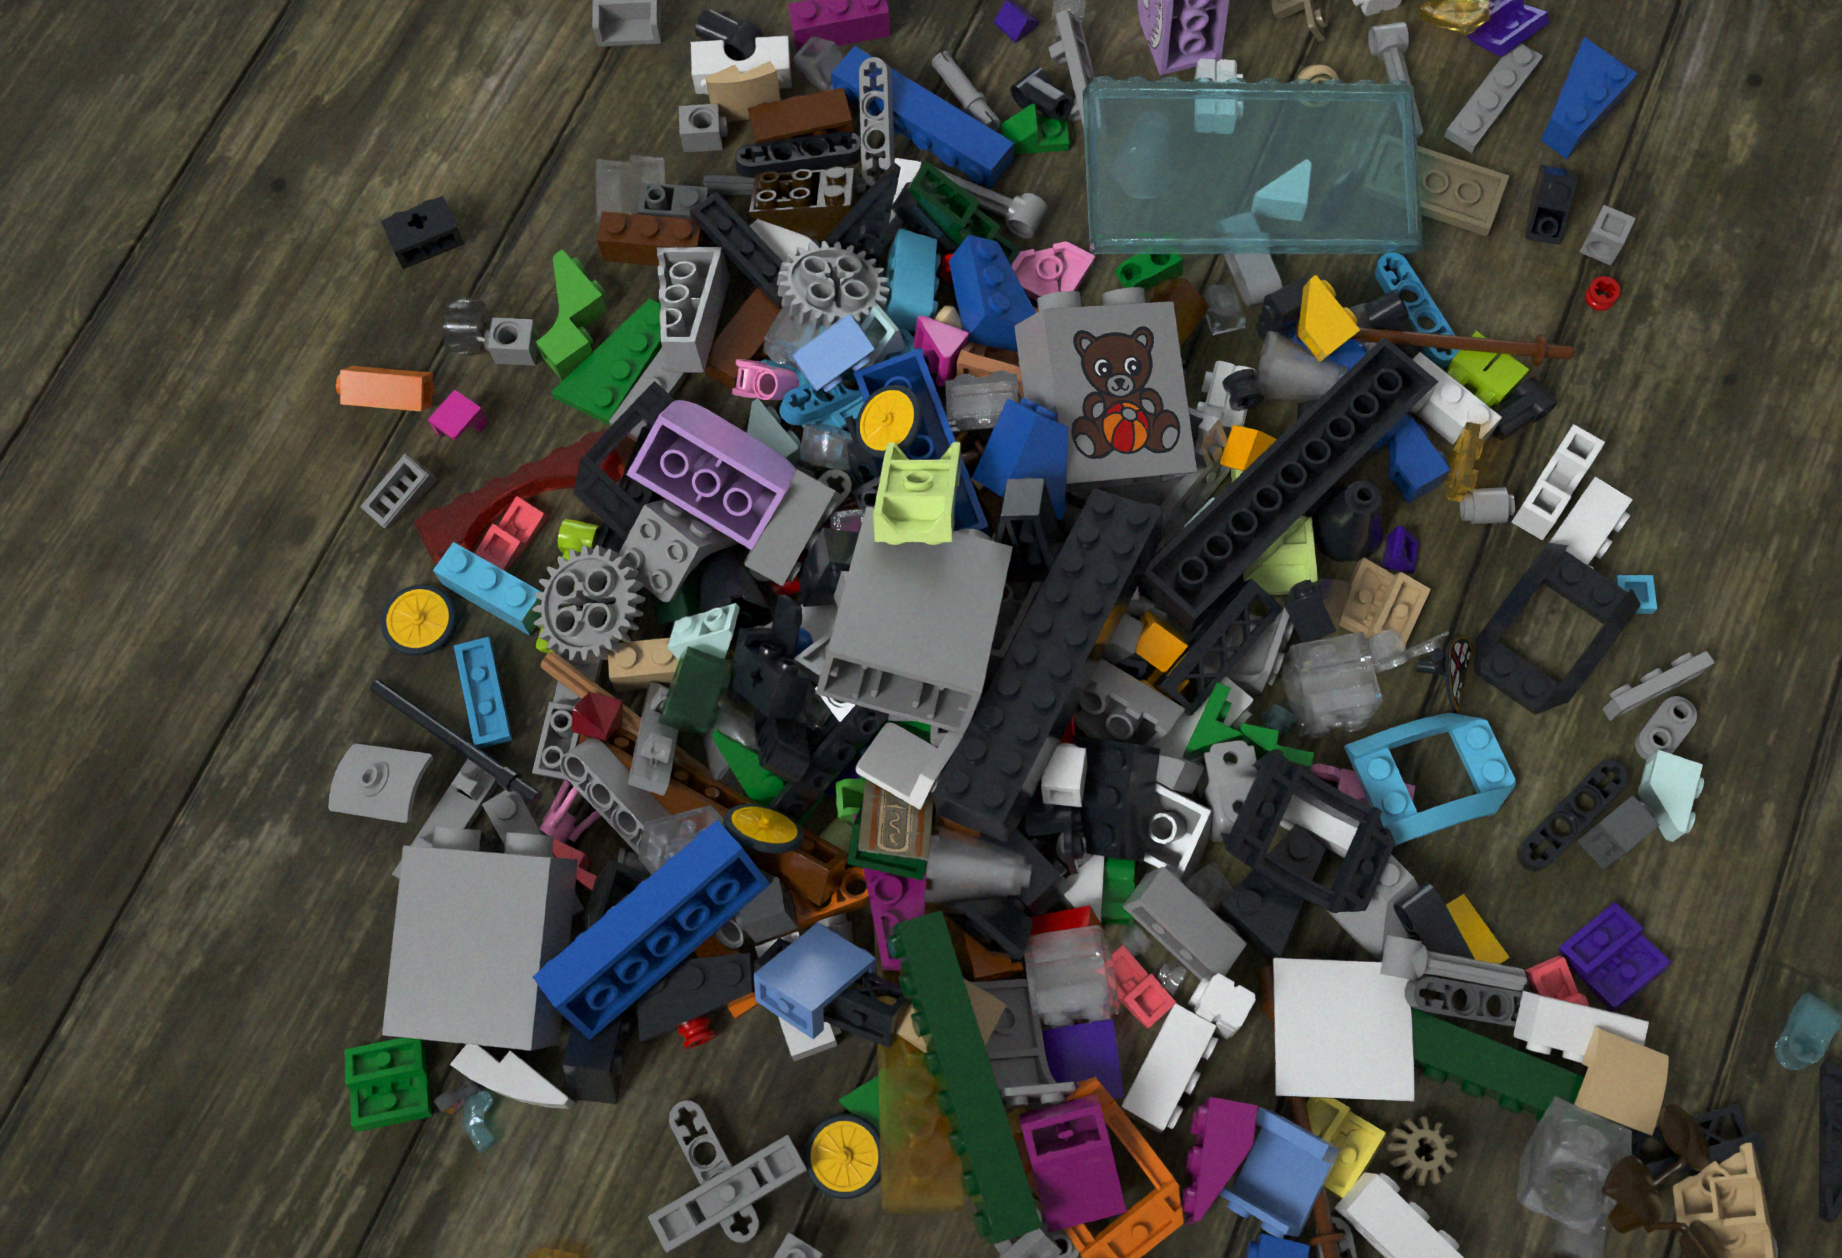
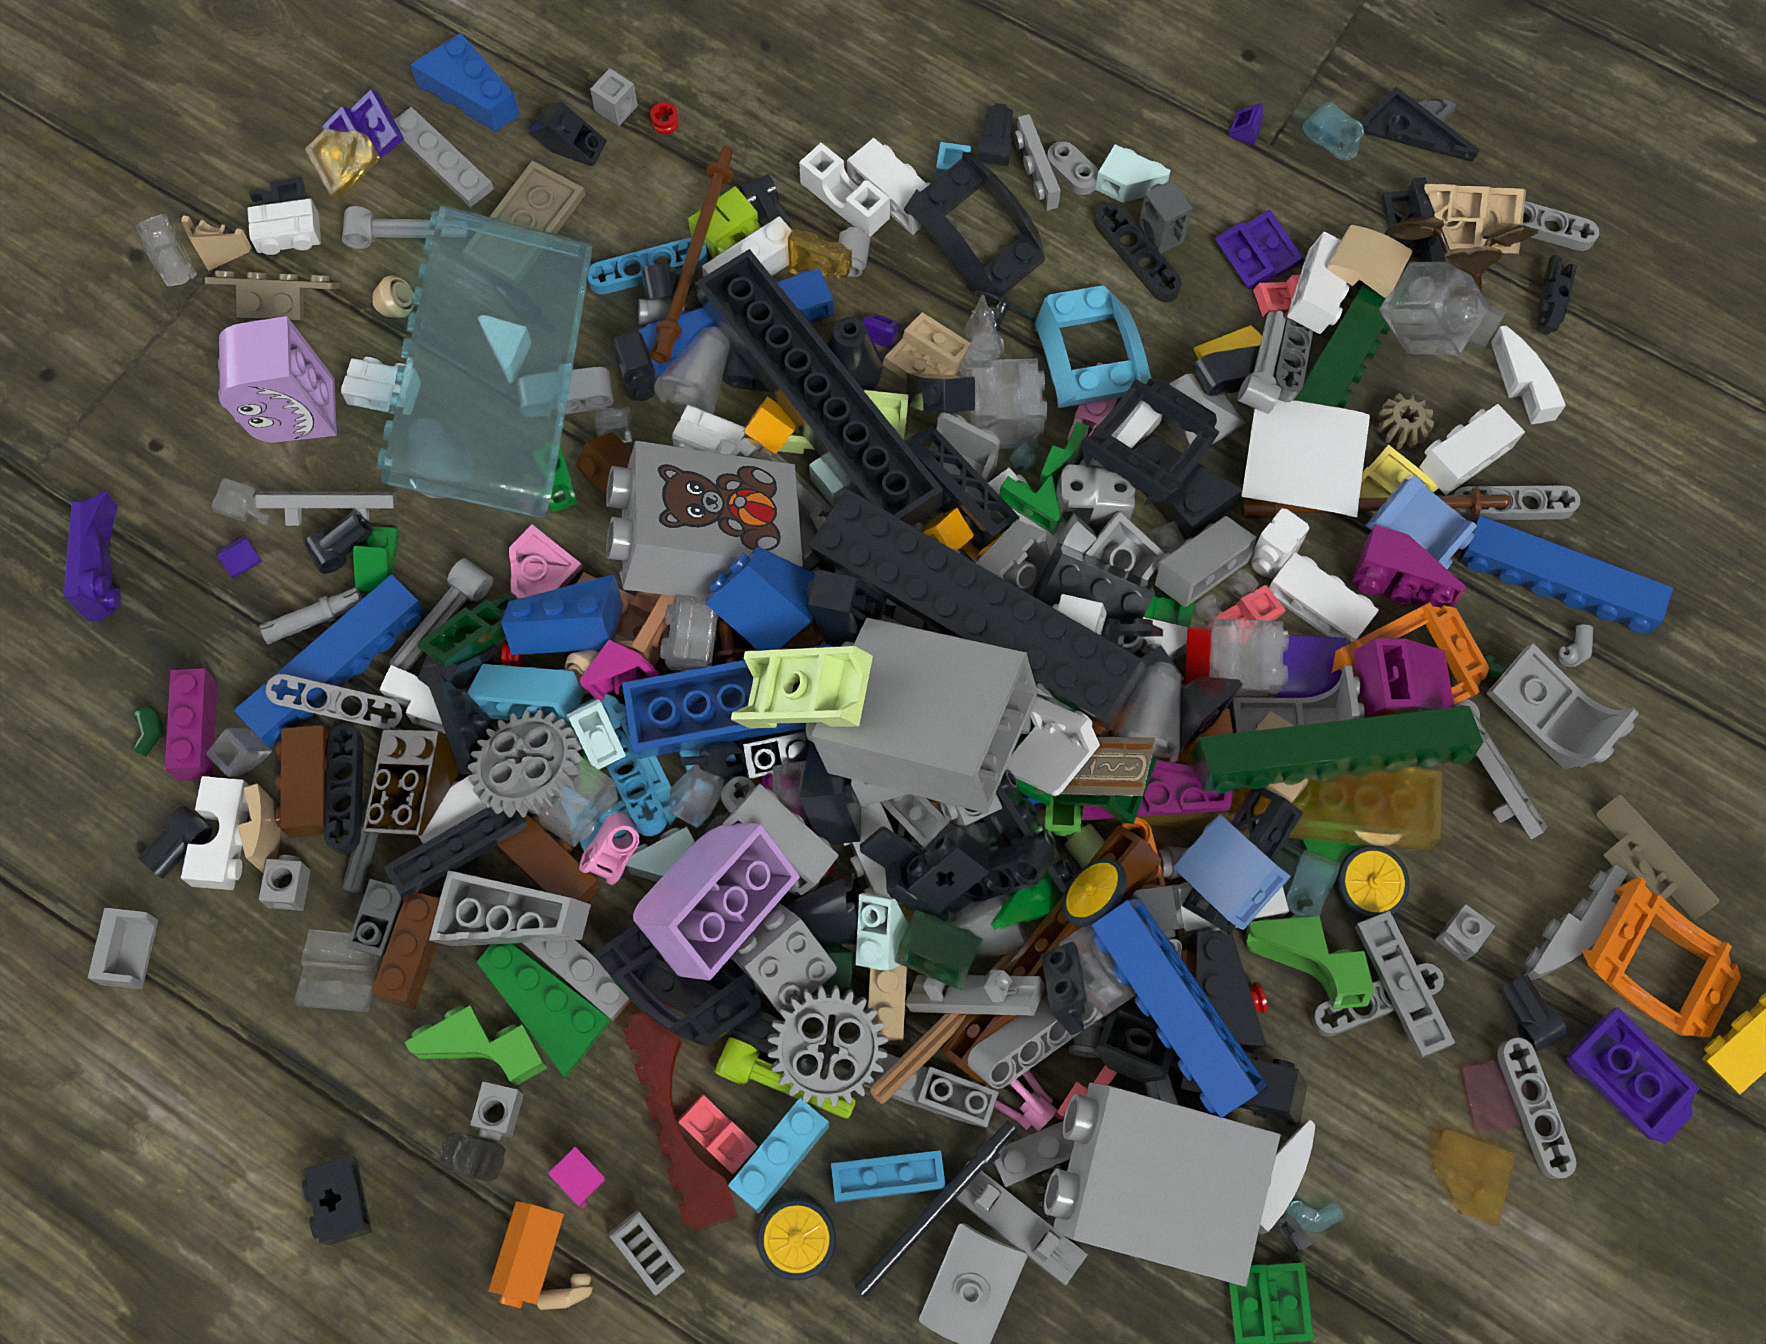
camera: 85 degrees left, 0 degrees up
dark red slope [572,692,623,741] -> none
light blue brick [790,314,875,392] -> none
yellow wheel [856,385,922,458] -> none
black wheel [1222,369,1264,411] -> none
yellow slope [1298,275,1360,363] -> none
none -> tan arm [537,1274,593,1310]
none -> black piece [978,103,1013,166]
none -> black bracket [1041,942,1087,1036]
none -> dark purple slope [1229,103,1263,145]
none -> bright green arch [1245,914,1374,1009]
none -> clear light blue piece [1286,849,1340,917]

